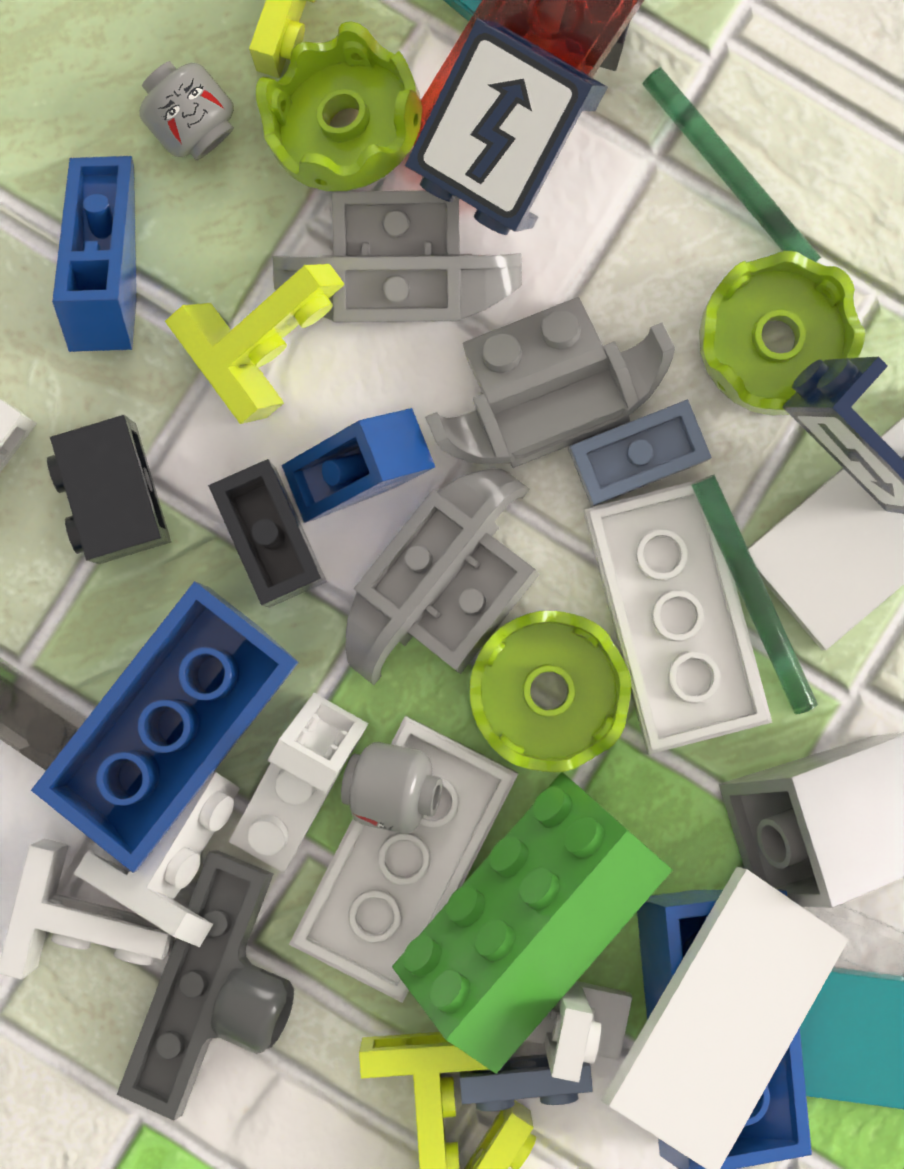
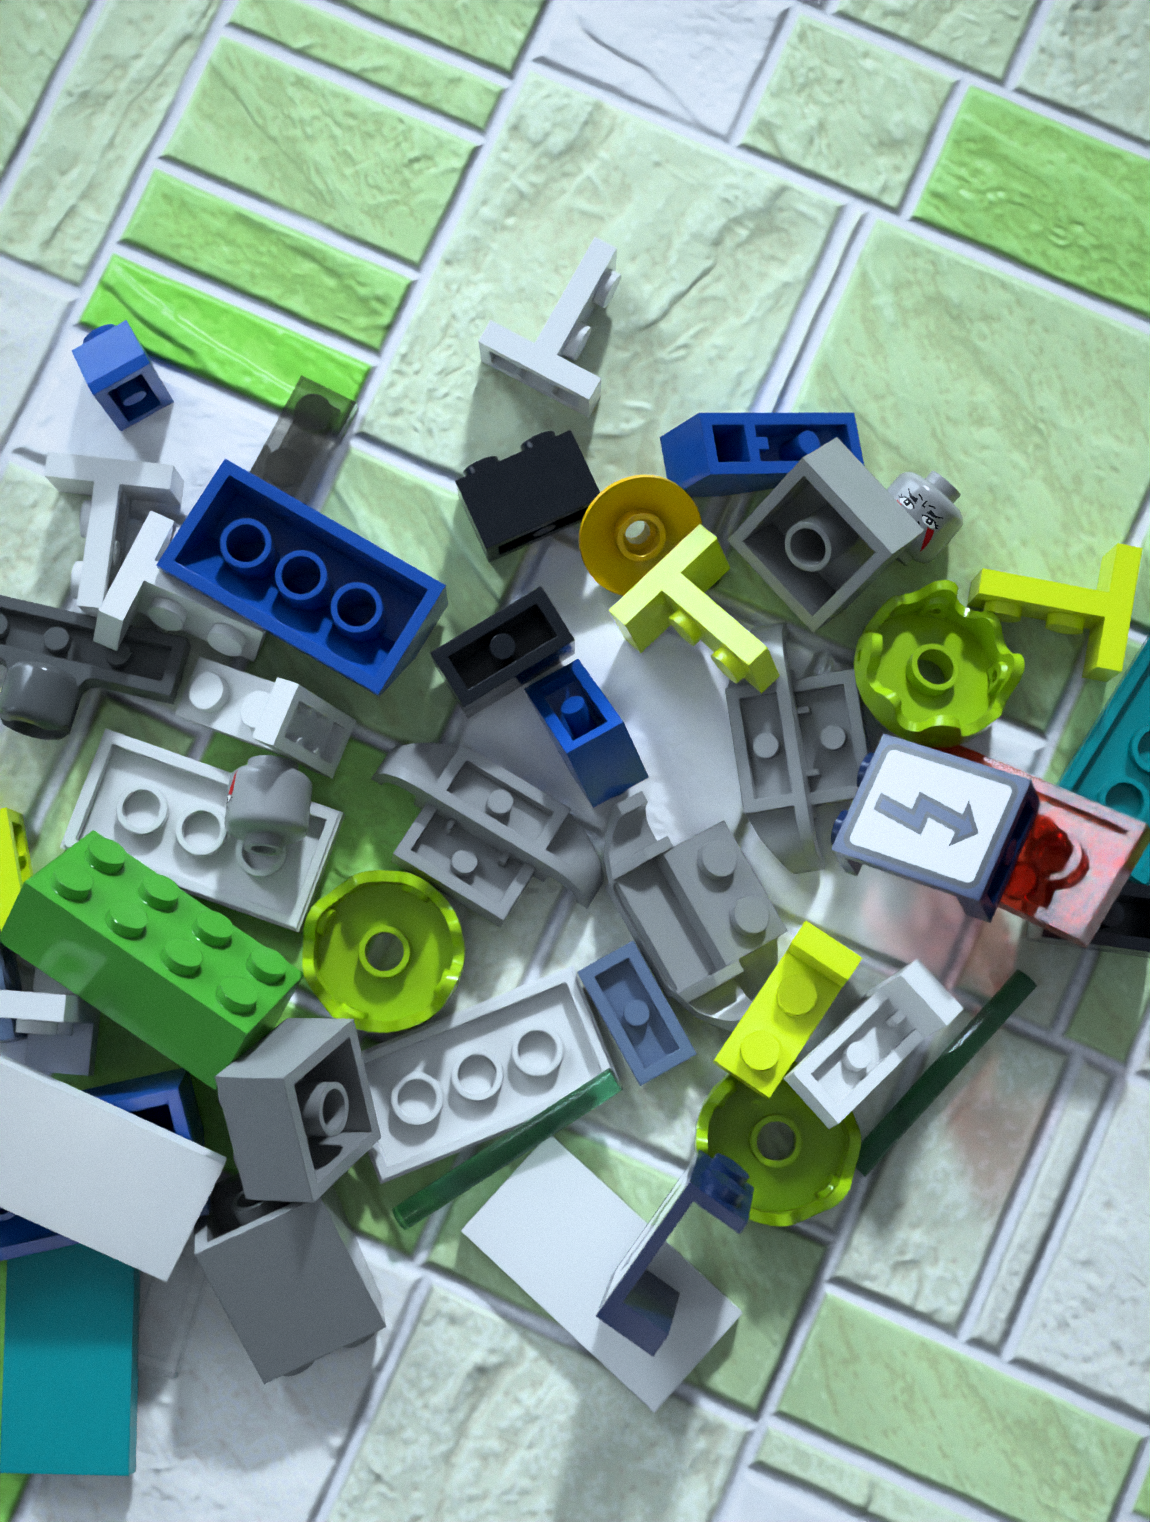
camera: 85 degrees right, 5 degrees down
none -> light grey brick [215,1018,381,1203]
none -> yellow dish [579,475,702,596]
none -> neon yellow bracket [713,921,862,1100]
none -> light grey brick [727,437,925,633]
none -> white bracket [784,958,964,1129]

